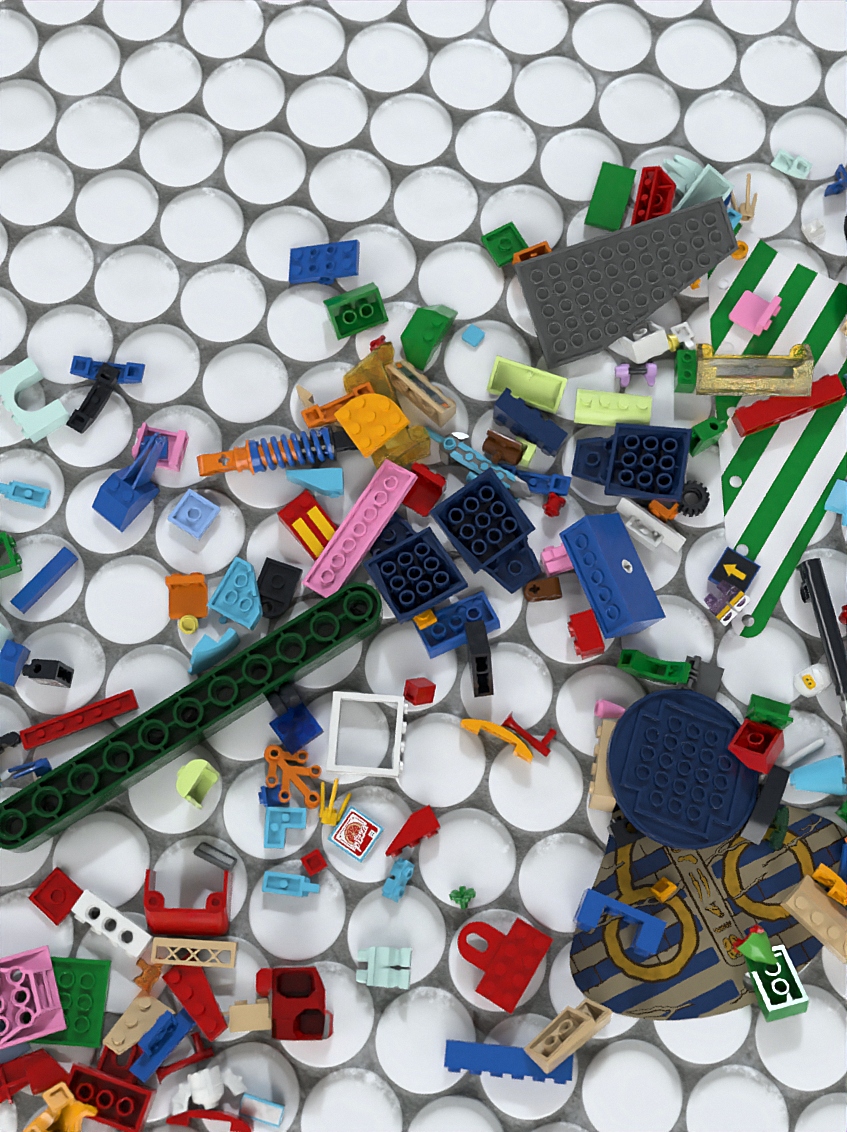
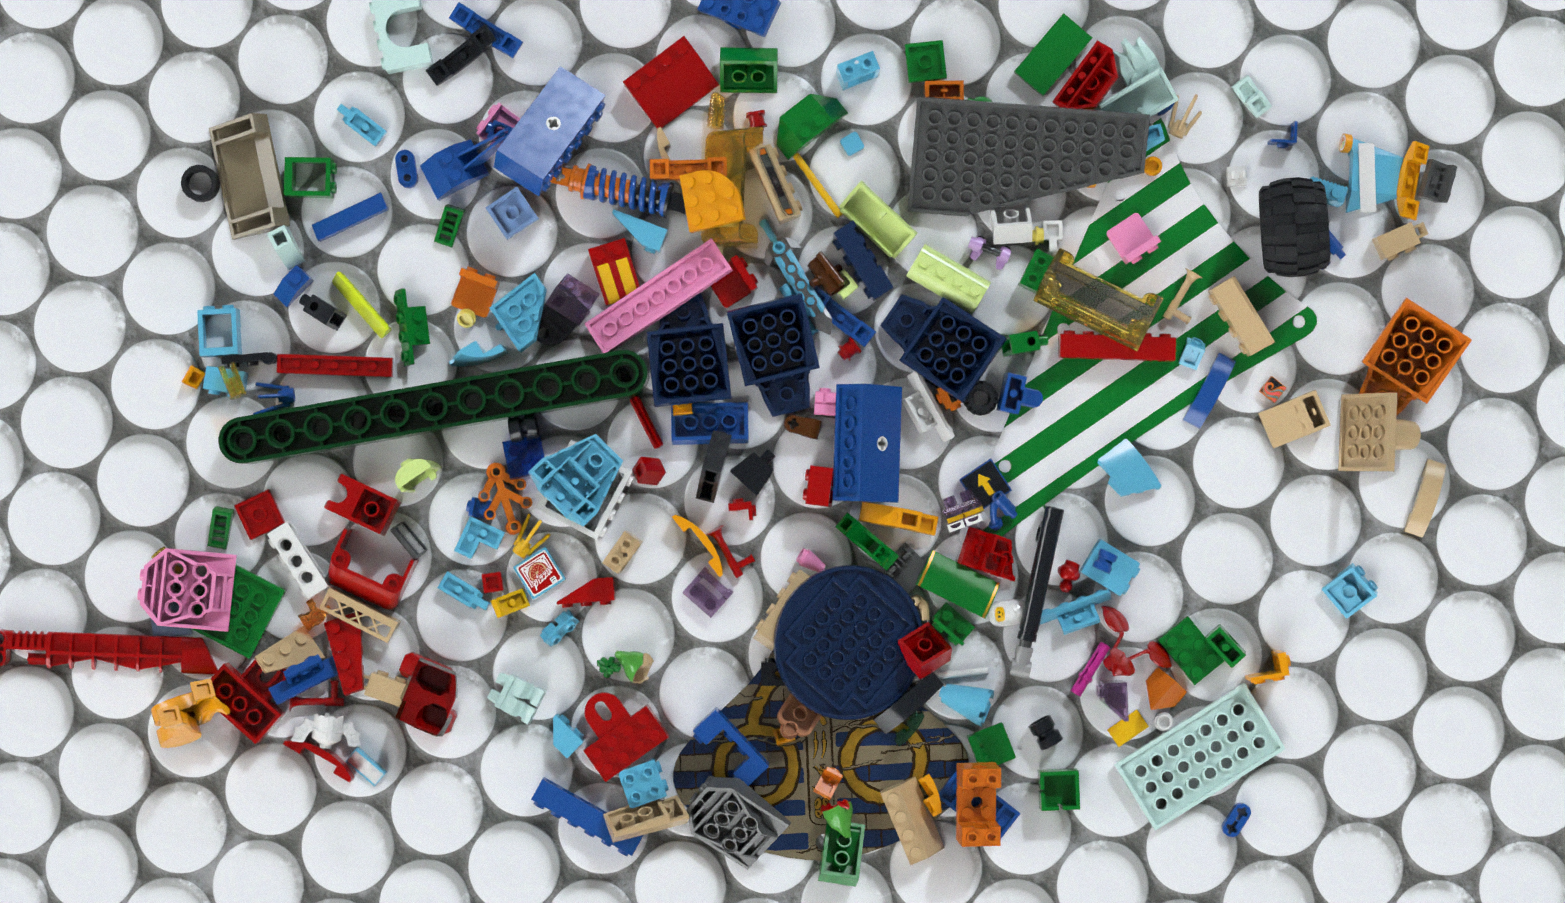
camera: 20 degrees right, 15 degrees up
none -> green slope [207,506,234,549]
none -> red brick [324,474,401,537]
none -> neon yellow slope [332,271,392,338]
none -> green bracket [393,288,430,367]
none -> blue plate [395,150,418,188]
none -> green slope [434,204,465,248]
none -> yellow slope [491,588,530,618]
none -> piece [493,66,606,196]
none -> medium azure wedge [528,434,623,527]
none -> clear purple slope [545,273,600,326]
none -> medium azure slope [553,713,585,758]
none -> tan window [602,531,643,574]
none -> bright green hat [615,651,654,684]
none -> medium azure bracket [619,758,669,808]
none -> red slope [623,36,719,128]
none -> red axle [630,396,663,449]
none -> clear purple plate [682,567,733,618]
none -> dark grey hinge [686,776,791,870]
none -> clear yellow hinge [707,92,725,129]
none -> red bracket [728,498,757,521]
none -> black torso [730,449,776,496]
none -> nougat plate [777,693,822,739]
none -> yellow bar [793,153,843,219]
none -> orange bracket [813,767,843,800]
none -> medium azure window [836,51,880,91]
none -> light orange slope [858,502,938,536]
none -> tan arm [911,595,930,620]
none -> green slope [915,550,1000,619]
none -> red slope [957,527,1015,582]
none -> blue plant [989,491,1017,531]
none -> blue brick [996,373,1043,414]
none -> tan piece [1163,268,1202,324]

